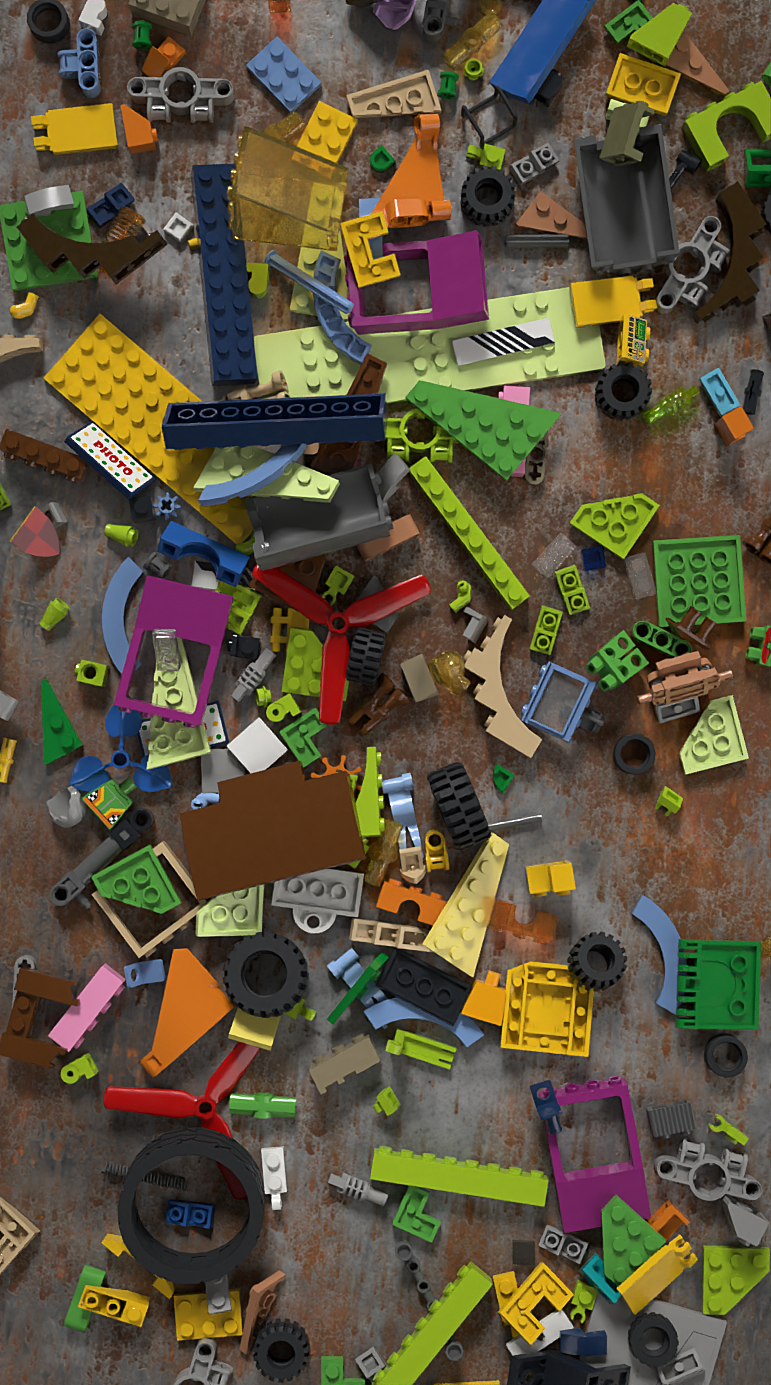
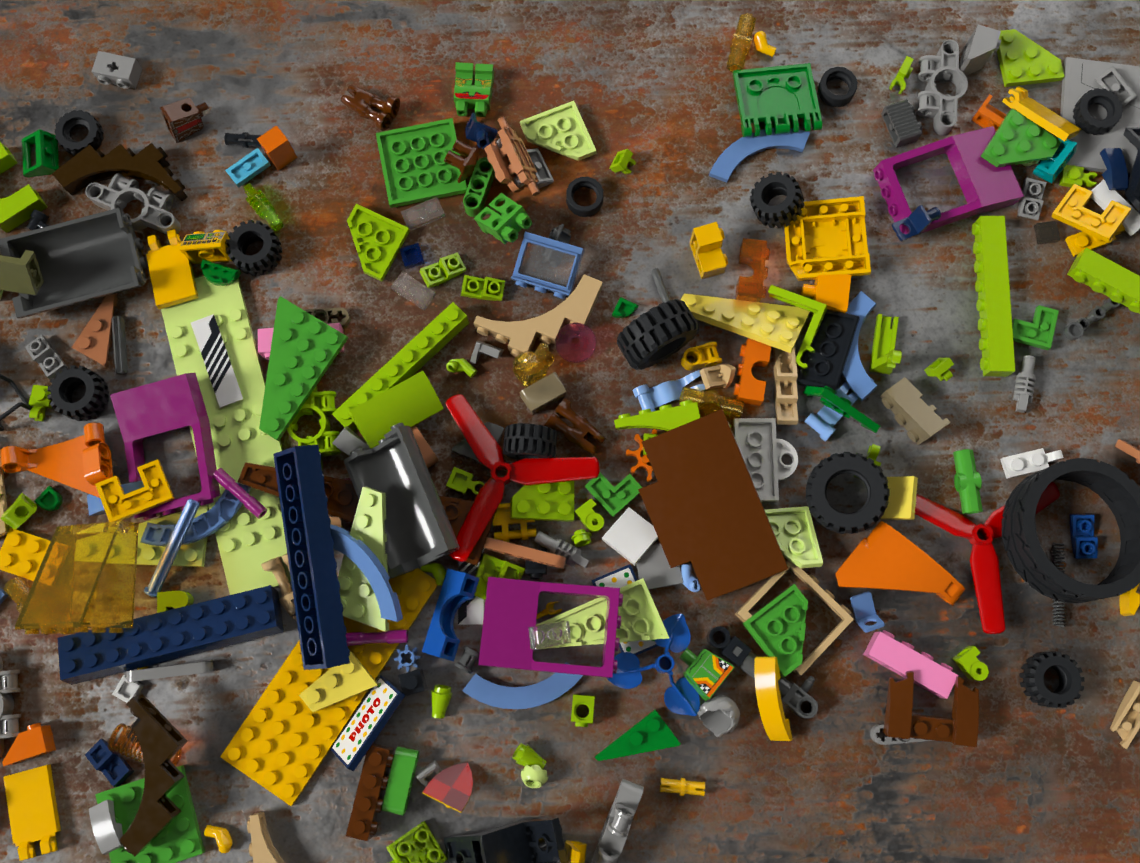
camera: 95 degrees left, 10 degrees down
none -> lime leg [0,493,37,530]
none -> light grey beam [126,661,214,682]
none -> green tile [201,259,241,286]
none -> magenta piece [212,468,267,519]
none -> light yellow wing [299,652,379,712]
none -> magenta piece [346,630,408,646]
none -> lime slope [349,371,444,449]
none -> bright green beam [382,746,419,816]
none -> dark blue bracket [465,113,498,149]
none -> nougat beam [484,537,566,569]
none -> yellowish green plate [521,765,548,789]
none -> yellow hand [536,601,562,620]
none -> clear pink dish [555,323,596,363]
none -> yellow slope [754,657,792,741]
none -> lime hinge [768,285,827,369]
none -> black tyre [1019,652,1085,708]

